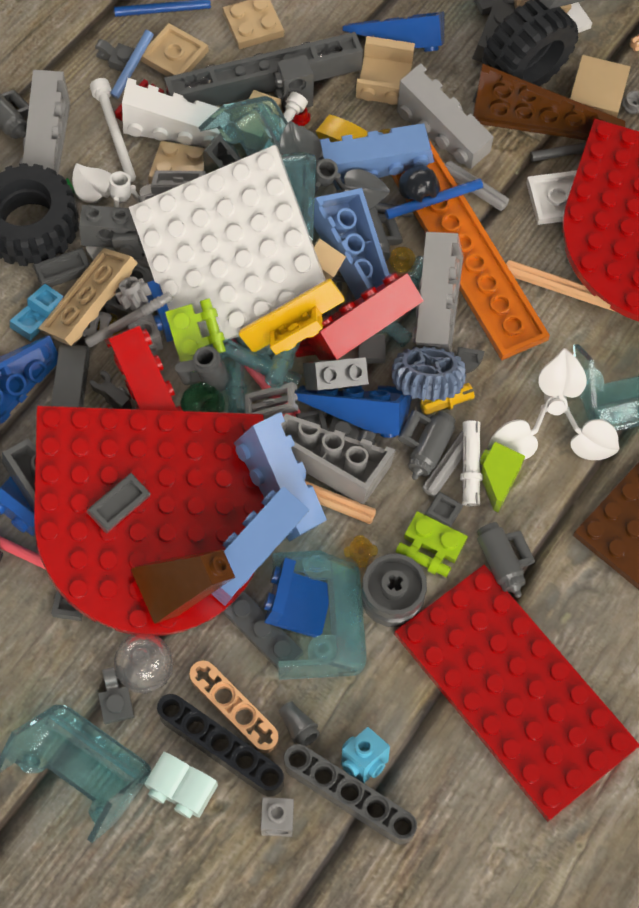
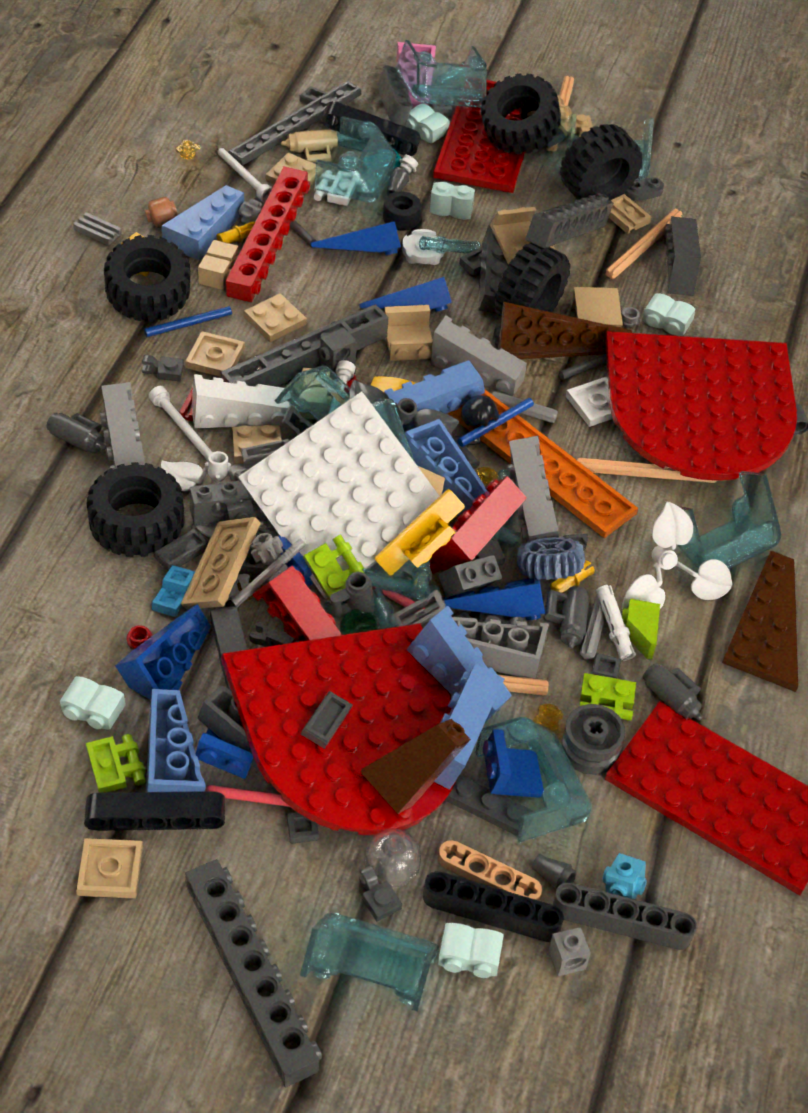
camera: 20 degrees left, 15 degrees down
medium blue bar [110,30,154,99] -> none

